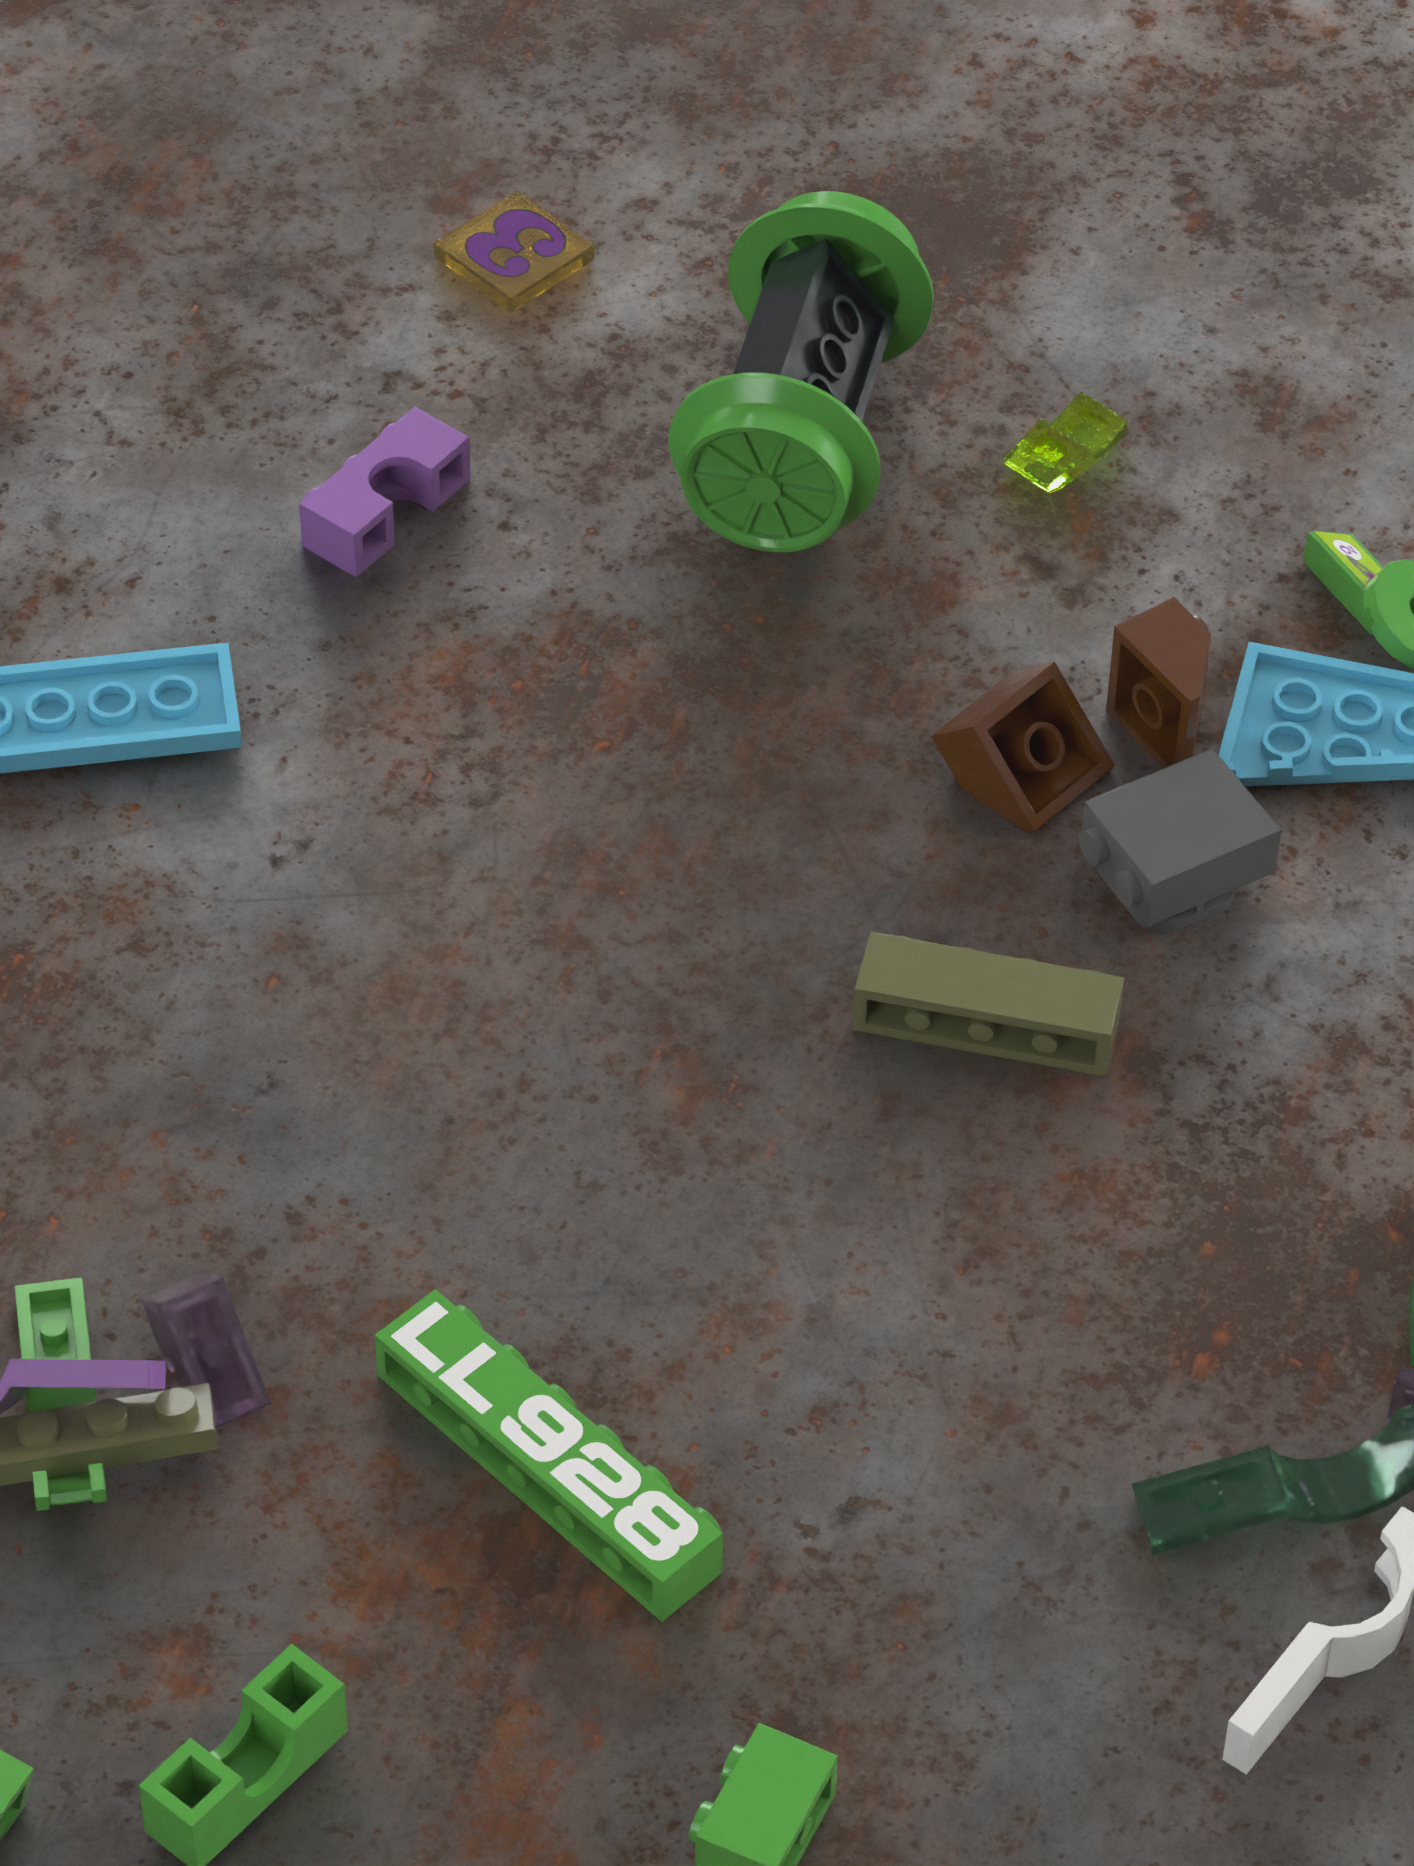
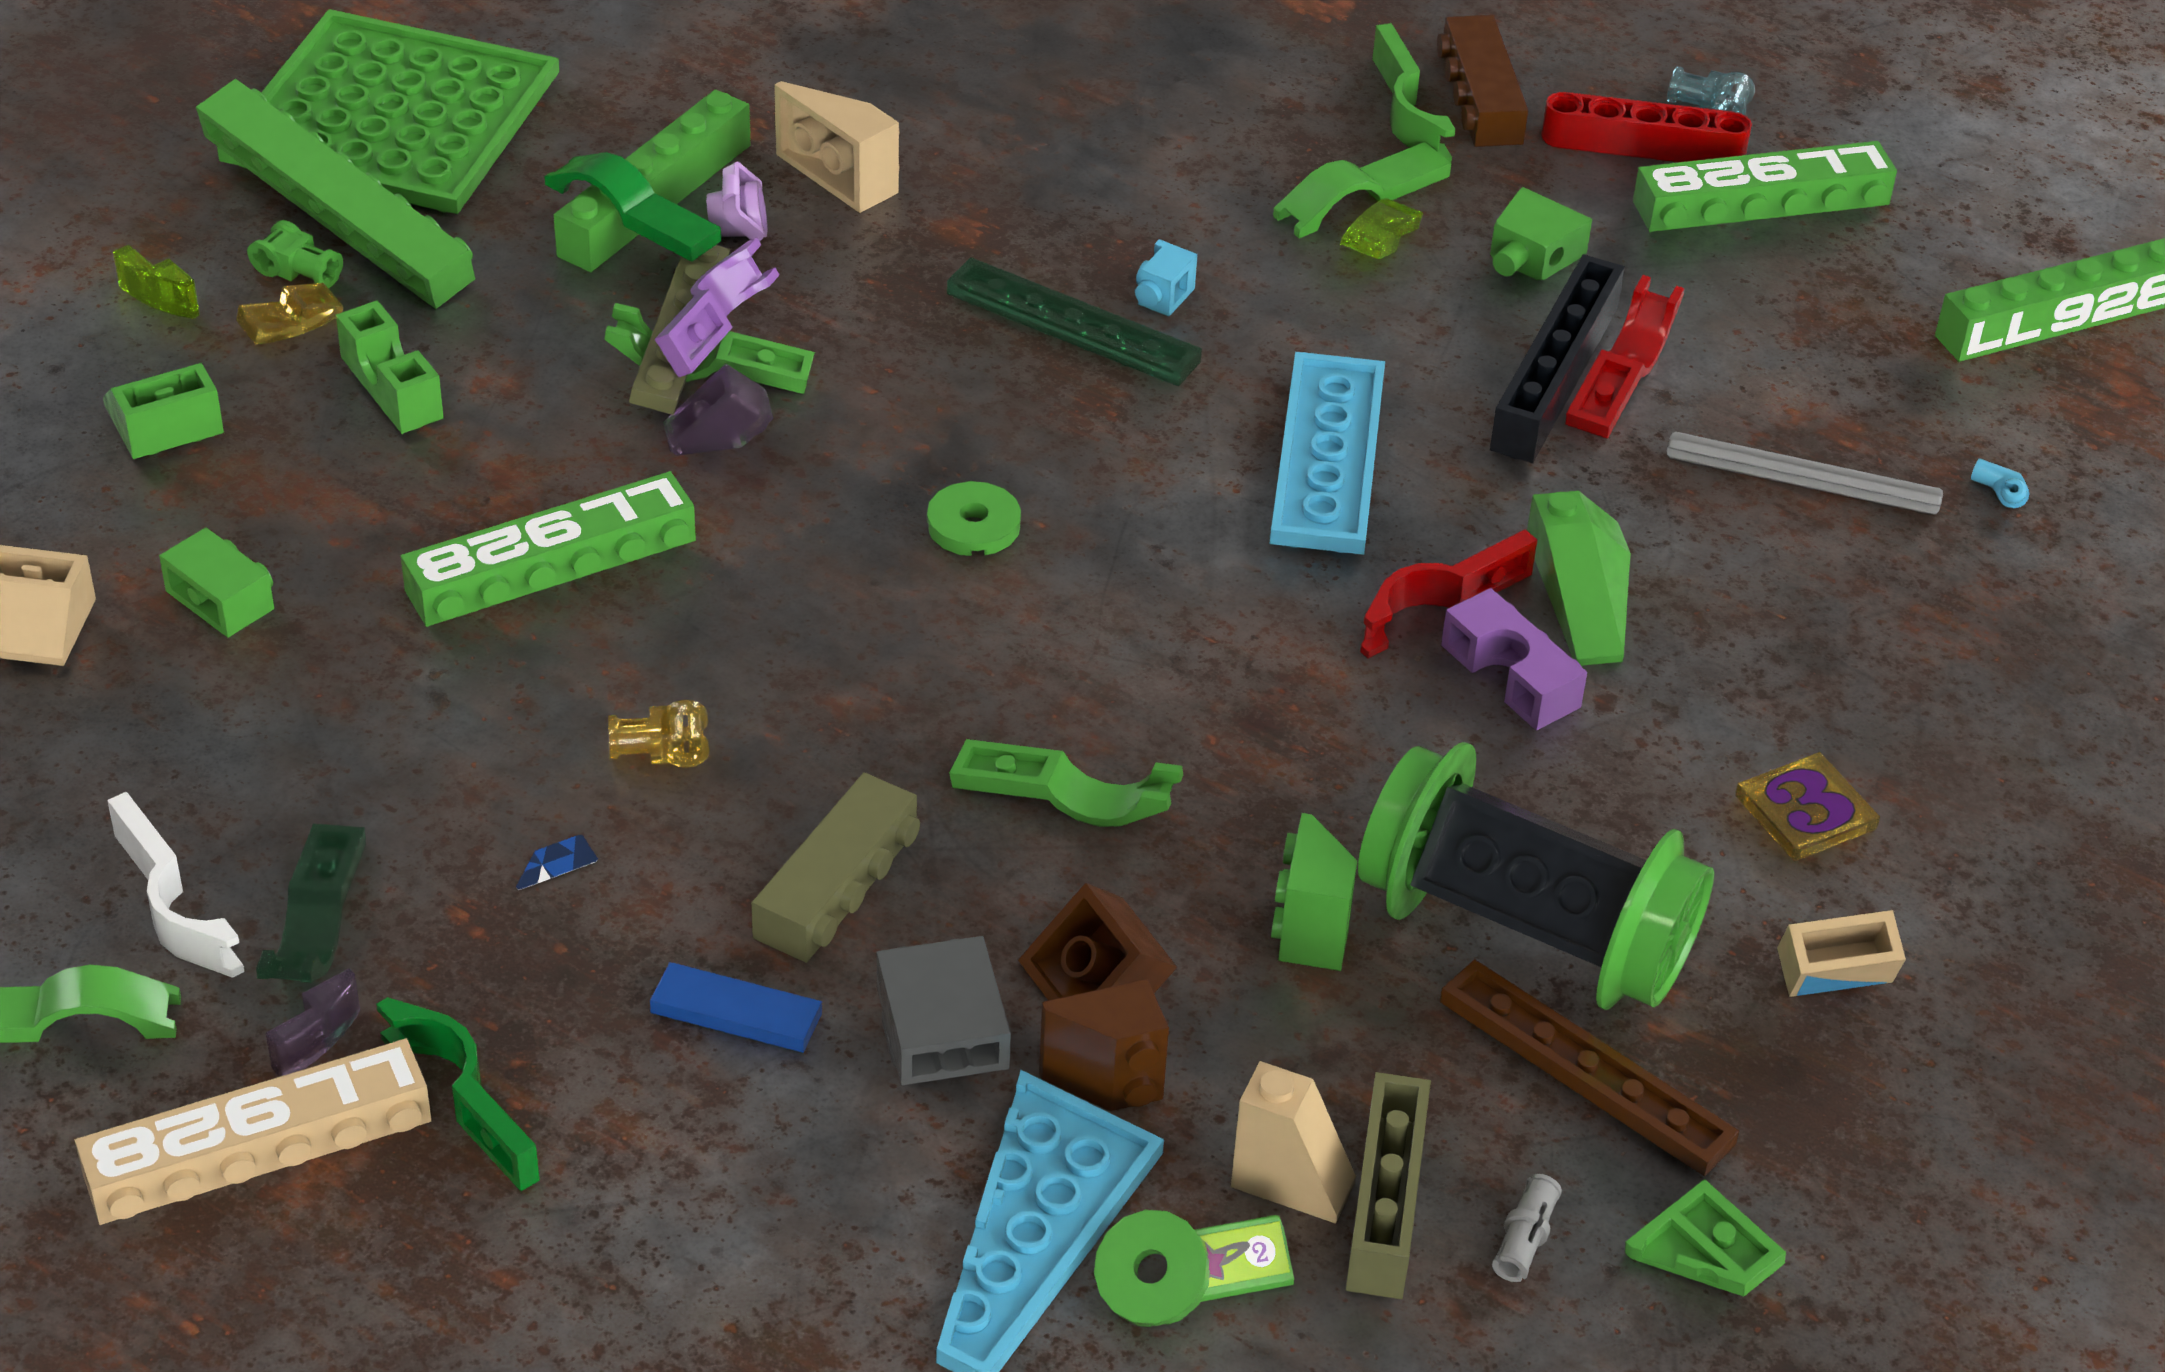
camera: 105 degrees right, 5 degrees down
clear neon green slope [1003,392,1128,494] -> none
none -> sticker [516,835,598,890]
none -> clear yellow connector [608,700,710,768]
none -> blue tile [650,962,822,1053]
none -> bright green tile [927,481,1021,556]
none -> bright green piece [949,739,1183,827]
none -> tan slope [1231,1061,1356,1224]
none -> bright green slope [1271,813,1357,971]
none -> olive brick [1345,1072,1431,1300]
none -> red piece [1360,529,1538,659]
none -> reddish brown plate [1440,959,1739,1177]
none -> light grey pin [1492,1174,1562,1282]
none -> bright green wedge [1527,491,1631,666]
none -> bright green wing [1625,1179,1786,1297]
none -> tan brick [1777,910,1906,997]

